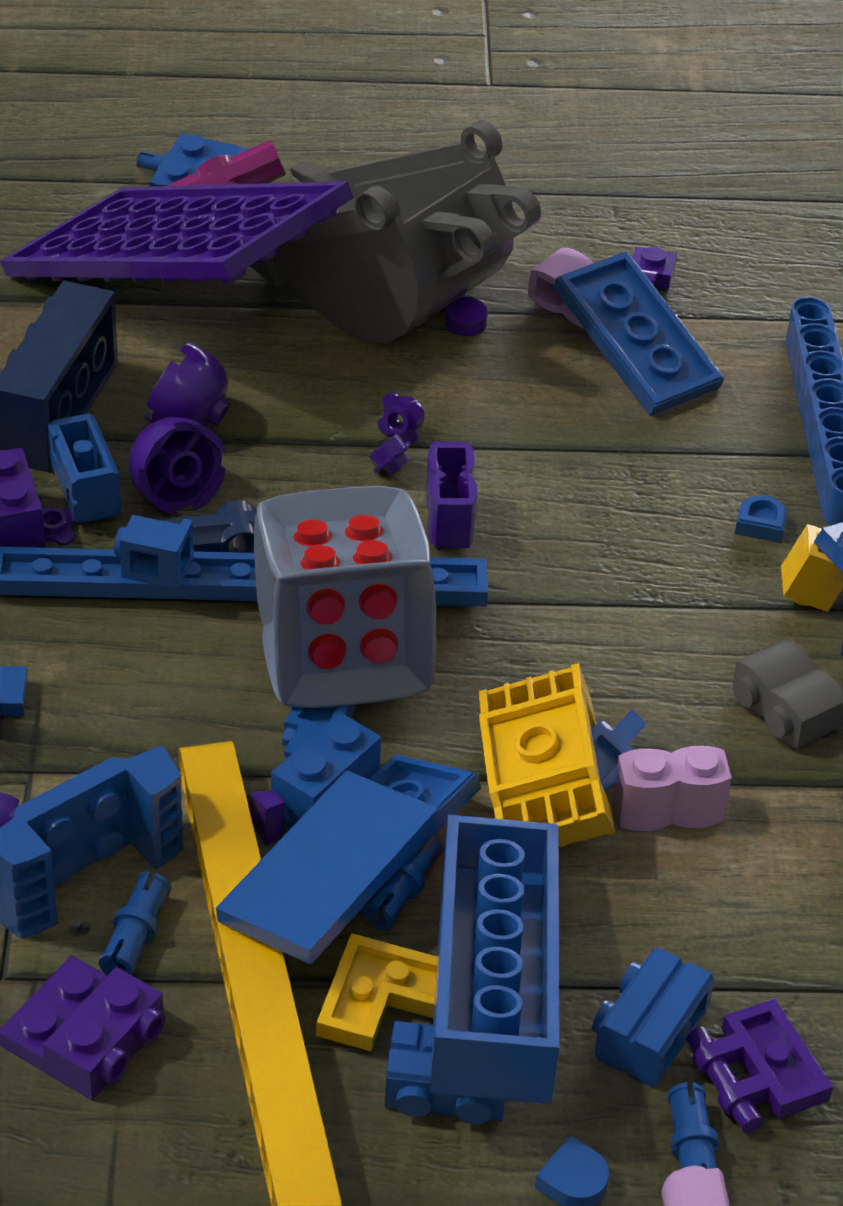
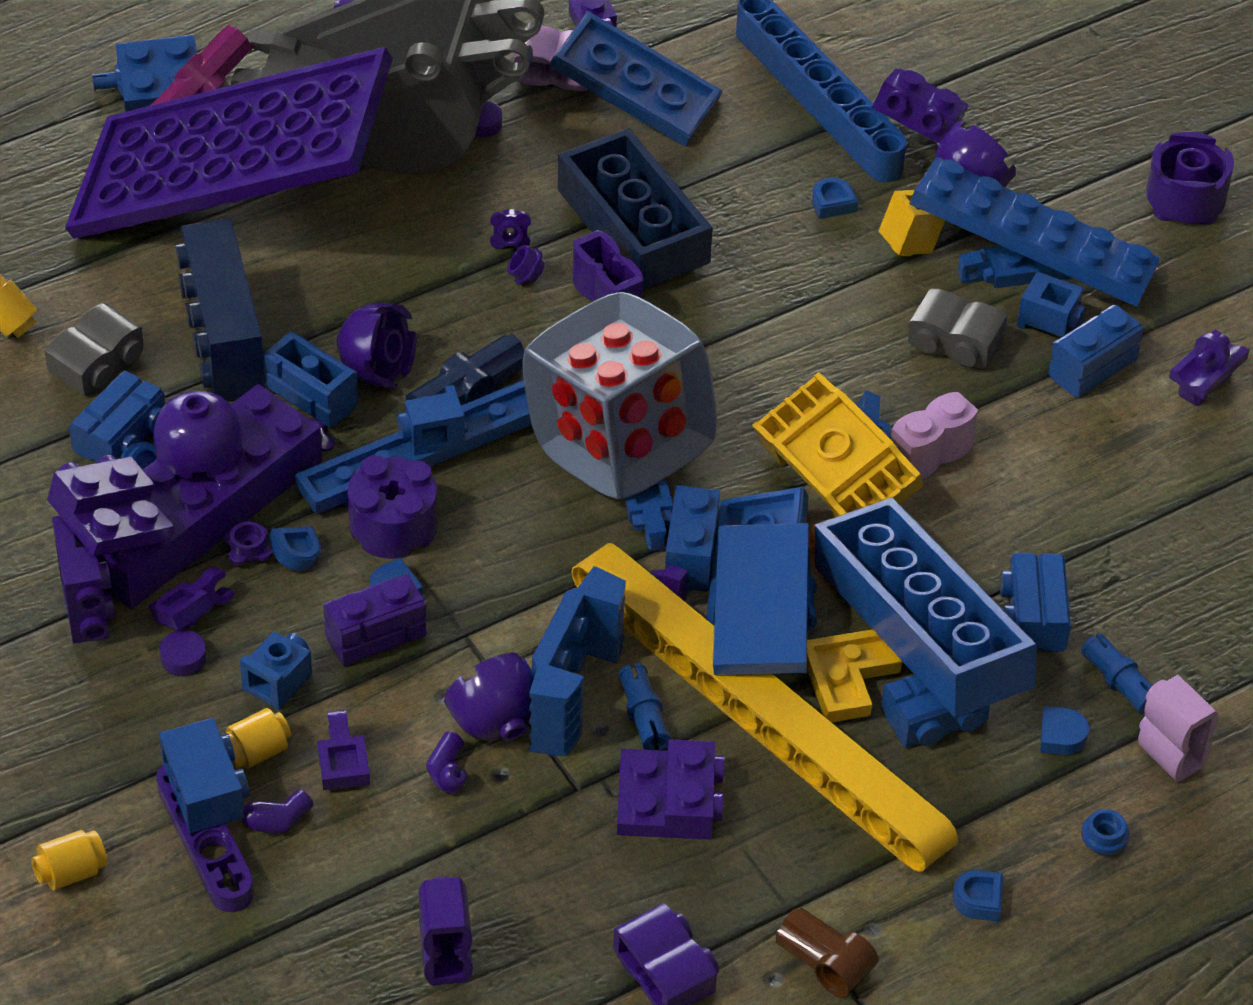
camera: 30 degrees left, 5 degrees up
dark purple cylinder [144,341,231,427] -> none
dark purple plate [686,999,833,1133] -> none
none -> dark purple brick [348,455,437,559]
none -> dark blue brick [558,128,713,289]

